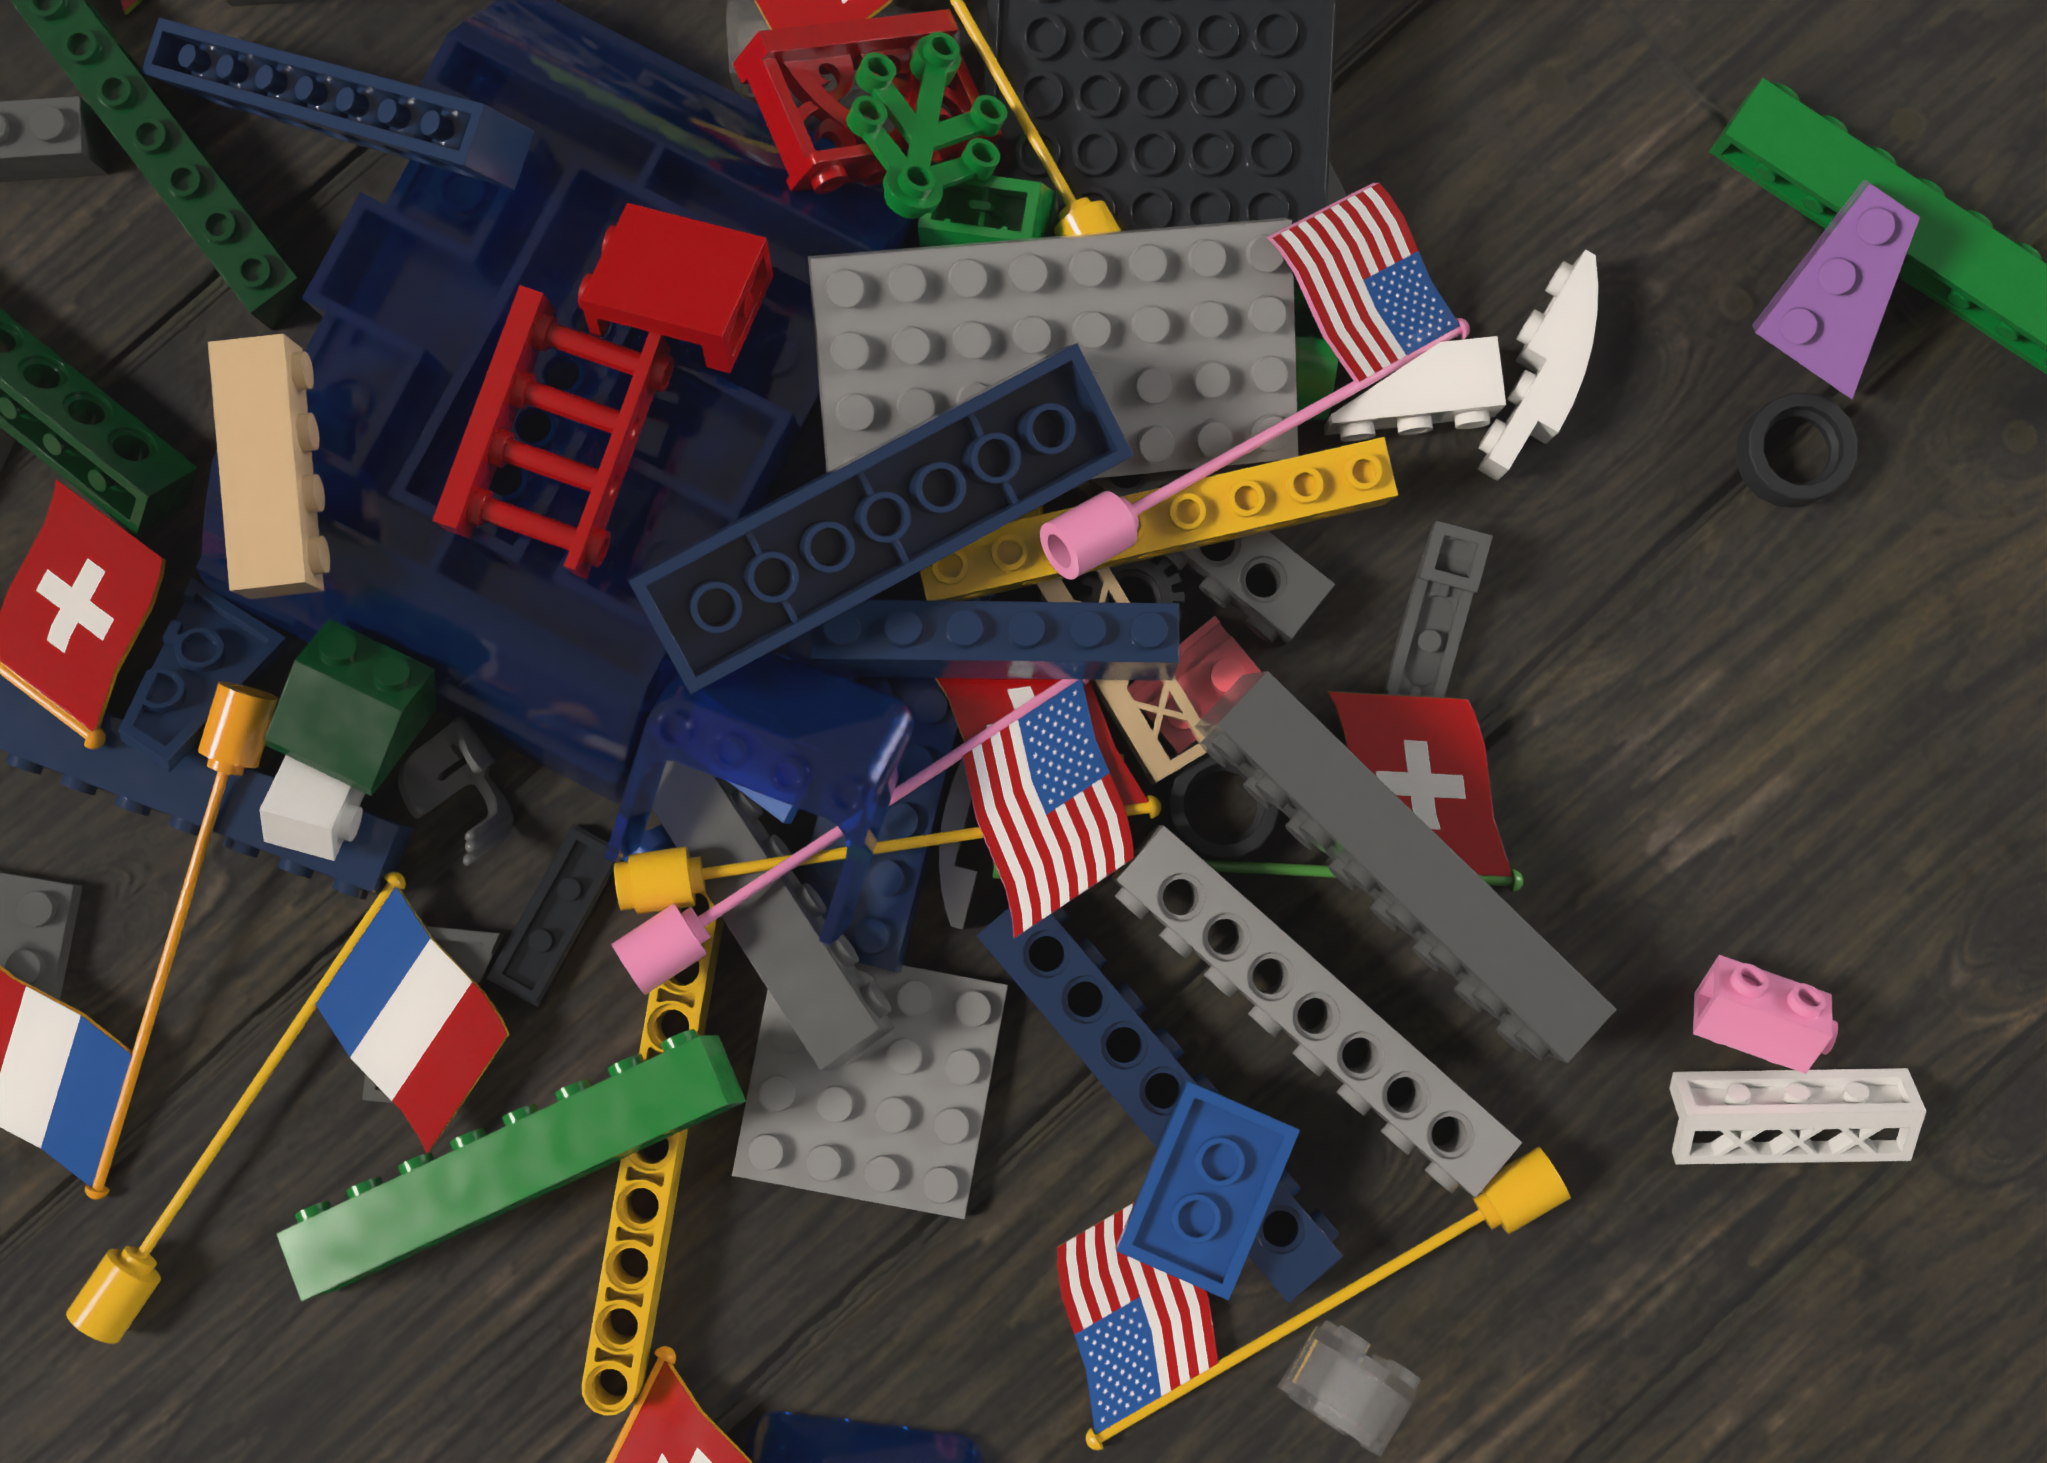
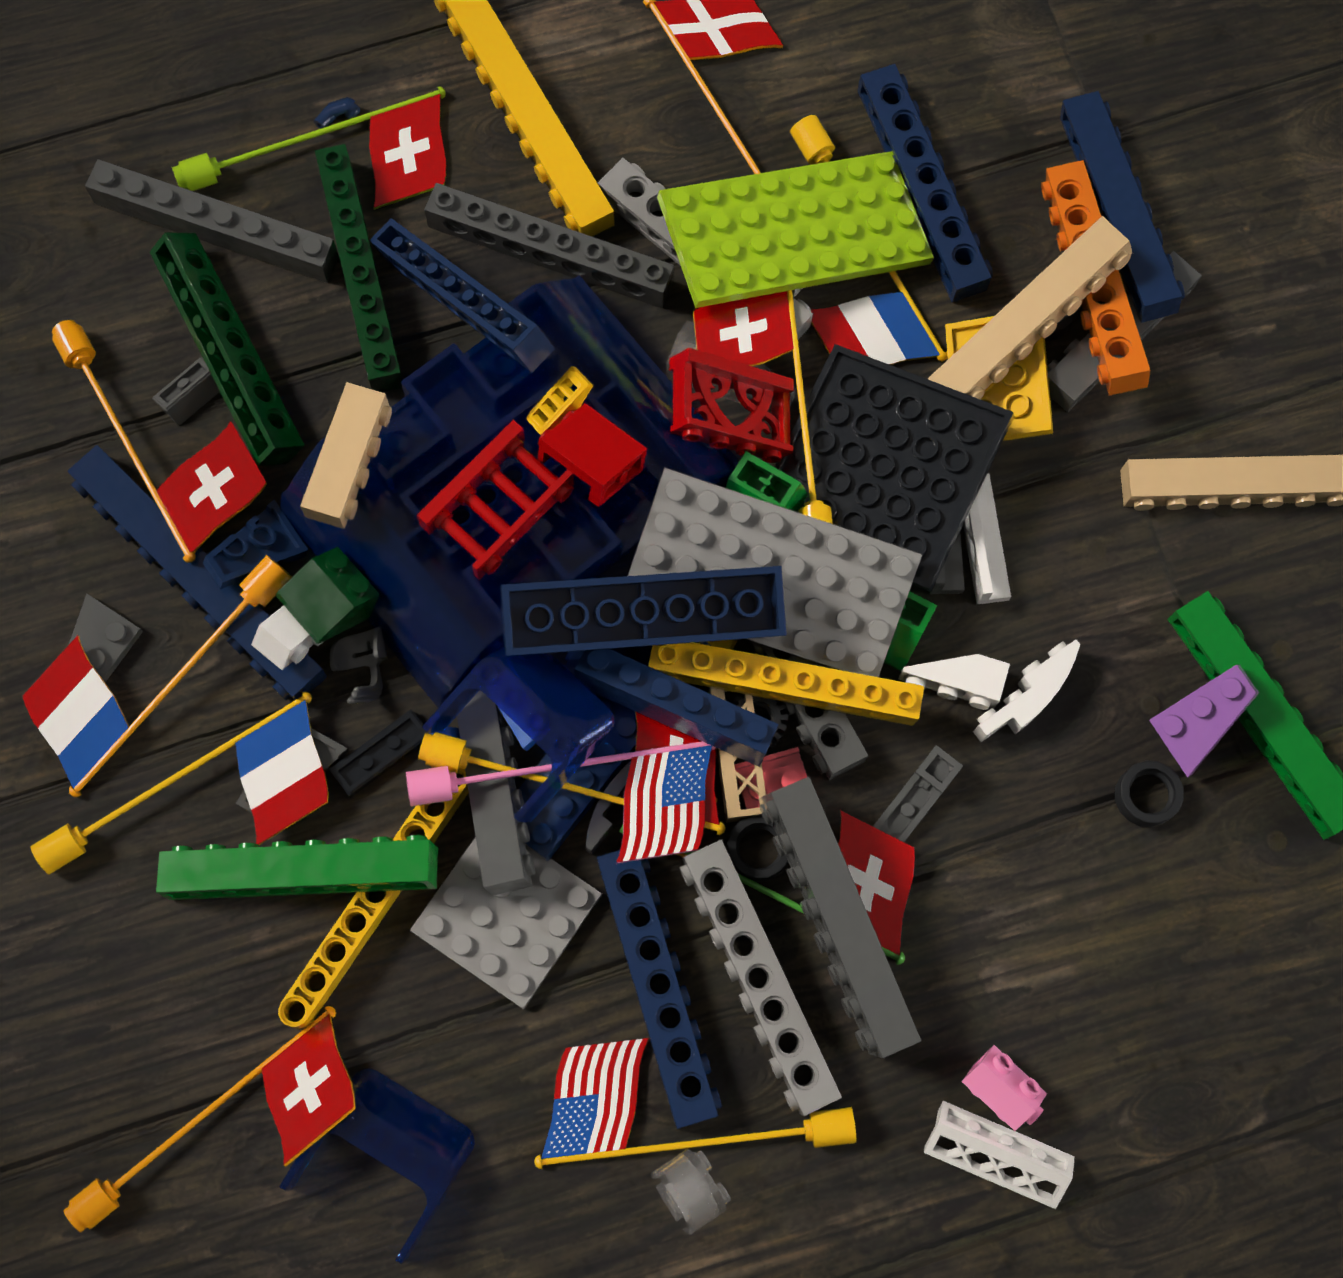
camera: 20 degrees right, 10 degrees down
green plant [846,32,1007,219] -> none
flag [1040,183,1470,580] -> none
blue plate [1115,1080,1300,1300] -> none
none -> yellow slope [526,366,593,435]
none -> white fence [963,474,1011,604]

